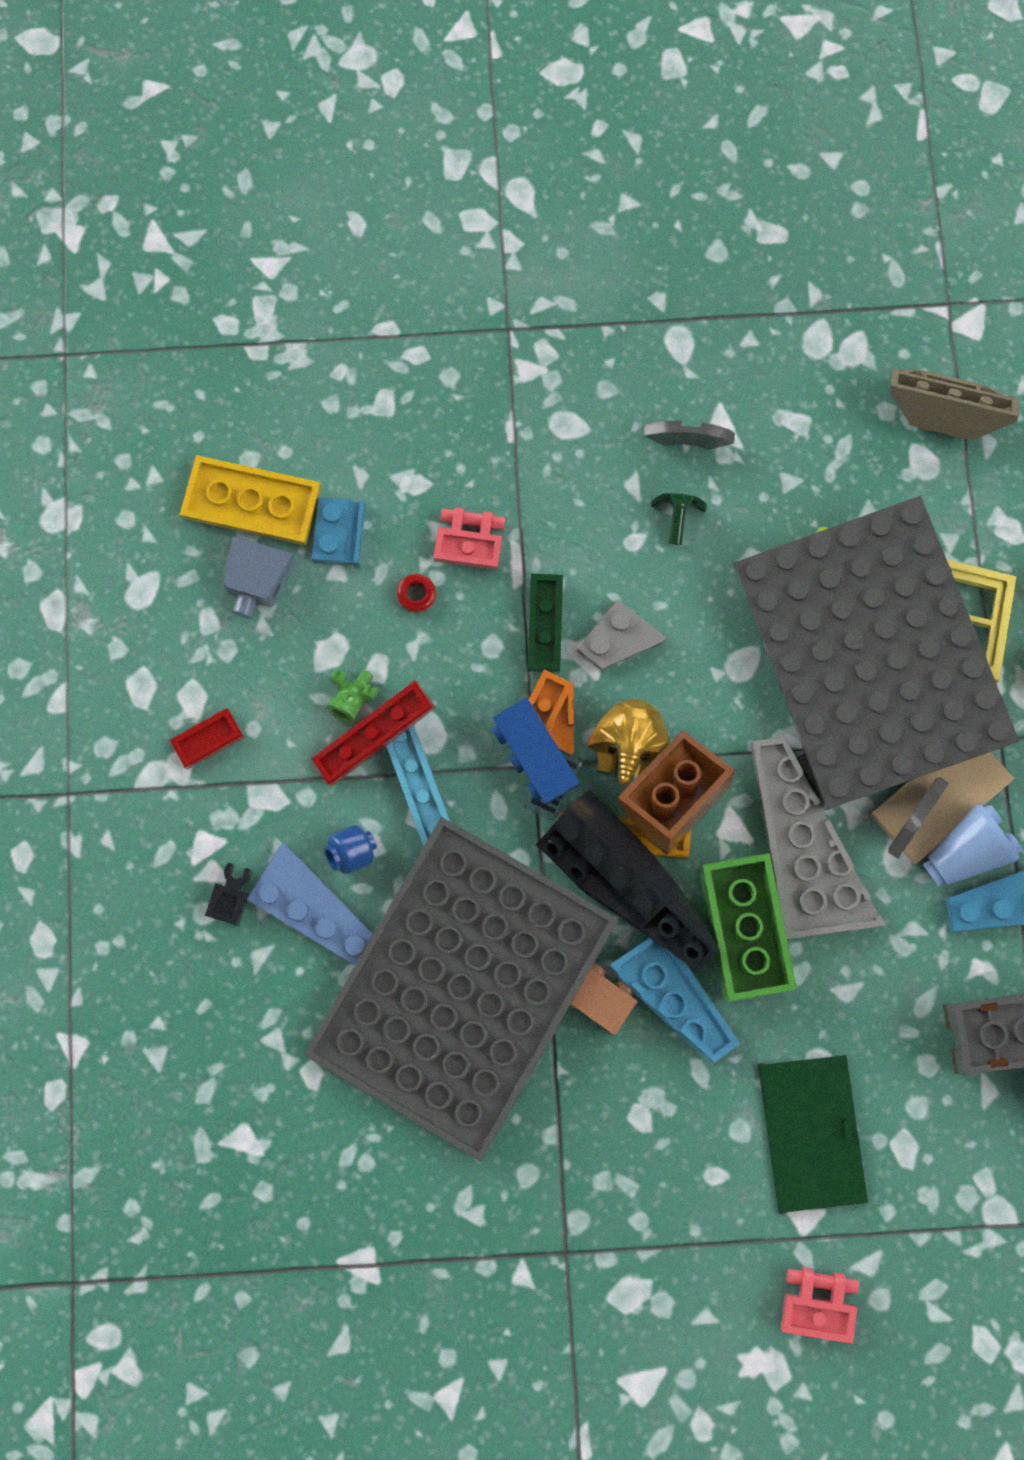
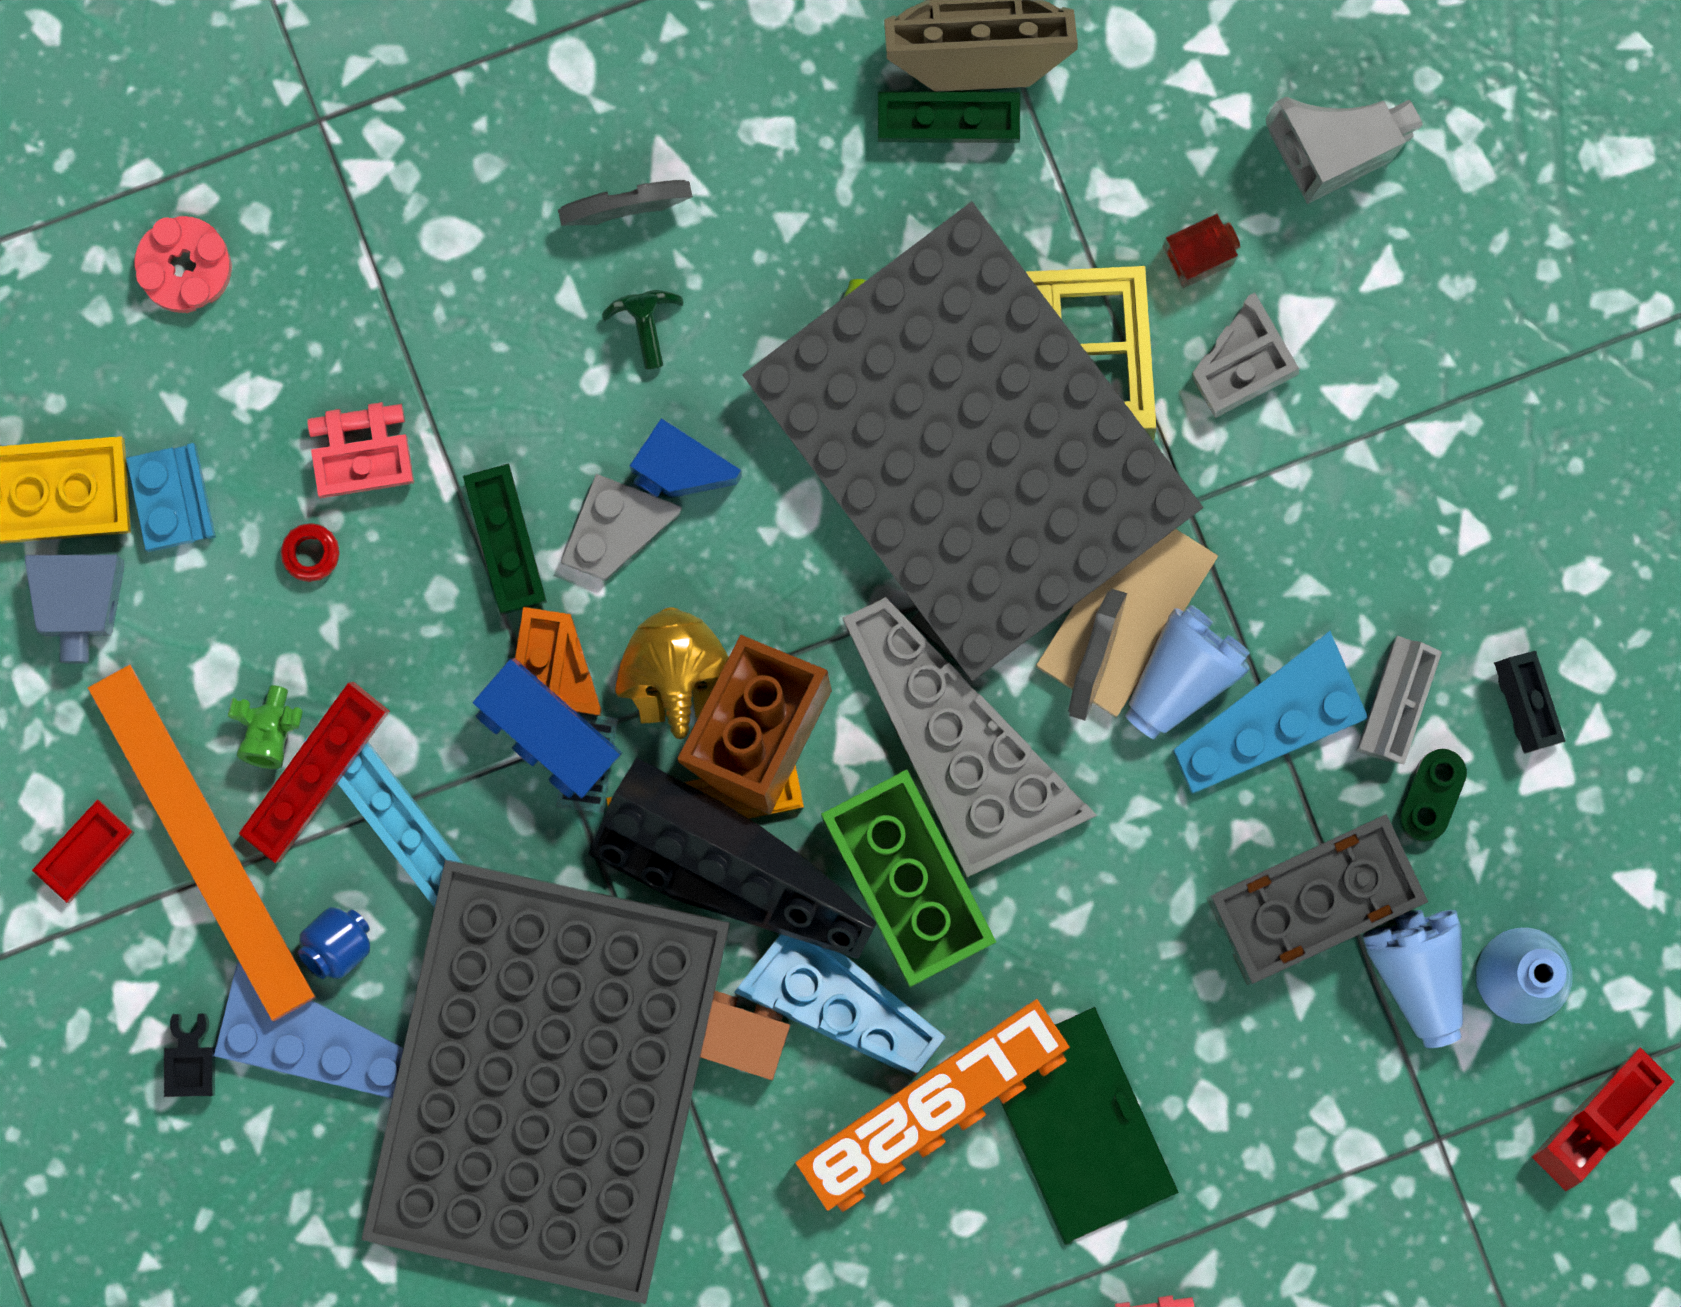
camera: 20 degrees left, 5 degrees up
none -> orange tile [88,664,316,1022]
none -> coral plate [135,216,232,313]
none -> blue slope [630,418,742,498]
none -> orange brick [795,998,1070,1212]
none -> dark green plate [878,92,1020,143]

